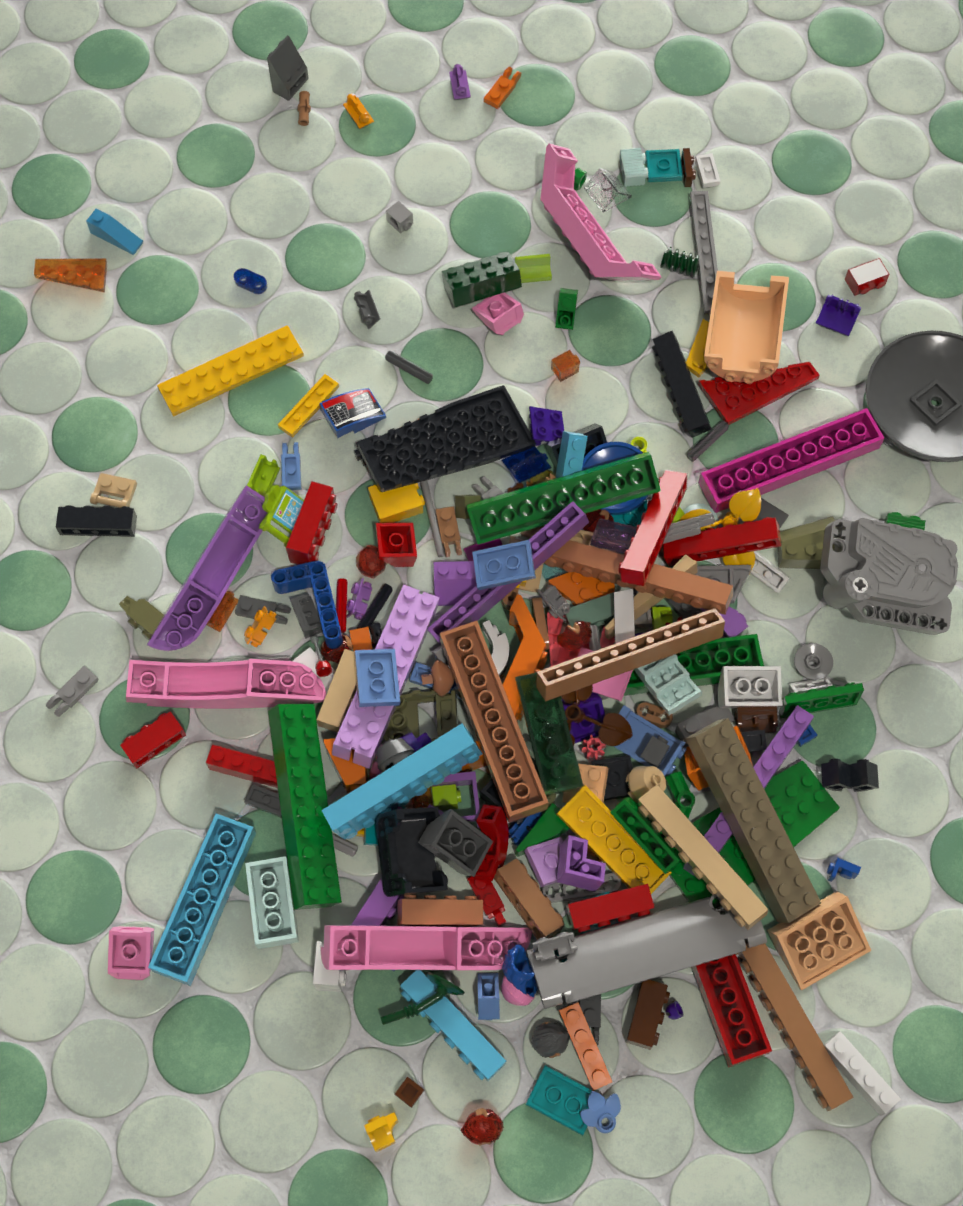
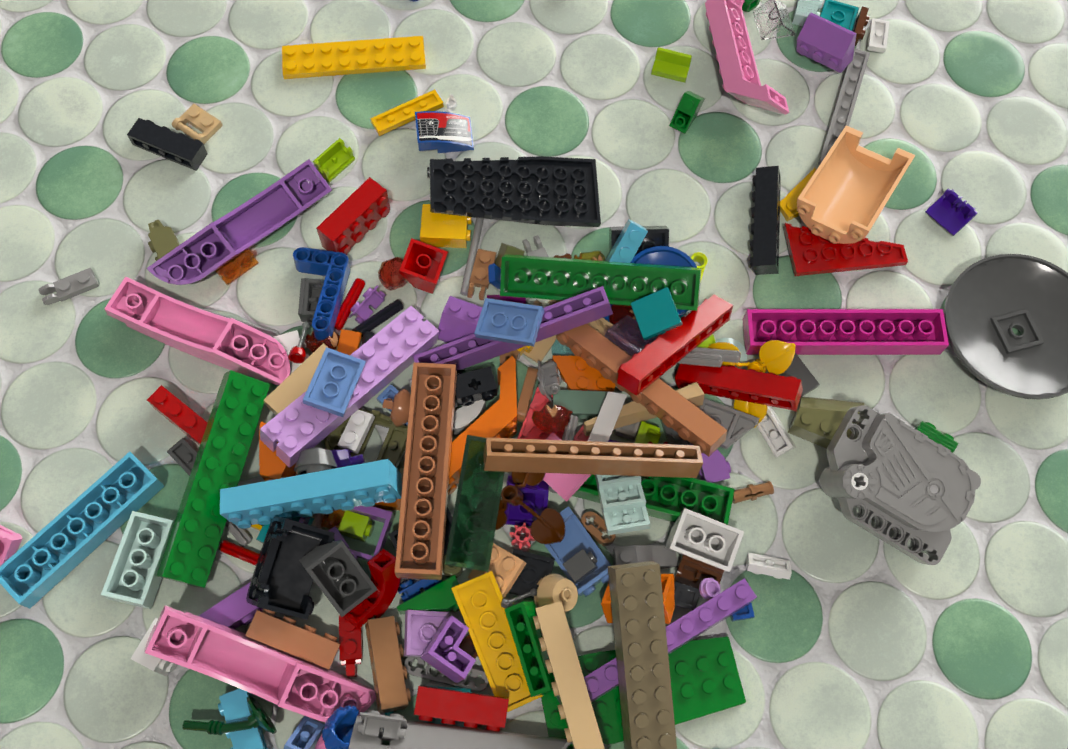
camera: 20 degrees right, 0 degrees up
red brick [120,711,186,769] -> none
dark grey hinge [235,595,291,625] -> none
light orange hinge [244,606,277,647] -> none
piece [259,485,304,547] -> none
medium blue hinge [281,442,302,490] -> none
dark grey hinge [354,290,381,329] -> none
dark grey axle [385,351,433,384] -> none
dark green brick [441,251,522,307] -> none
bright pink slope [472,293,524,335] -> none
clear blue hinge [502,447,552,484] -> none
dark purple hinge [529,406,564,446] -> none
clear orange brick [551,350,580,382] -> none
dark green piece [660,247,699,277] -> none
green piece [665,771,695,818] -> none
dark grey axle [687,420,729,462] -> none
green plate [779,682,864,718] -> none
light grey dish [794,643,833,680] -> none
black brick [821,759,879,792] -> none
brick [845,258,890,296] -> none
none -> red axle [219,540,260,566]
none -> white plate [337,410,375,454]
none -> white piece [443,94,457,113]
none -> black brick [455,366,497,406]
none -> blue tile [488,264,501,289]
none -> dark grey hinge [501,588,537,608]
none -> teal tile [631,287,683,340]
none -> lavender plate [699,578,721,600]
none -> medium nougat pin [732,481,774,504]
none -> medium lavender slope [796,13,857,73]

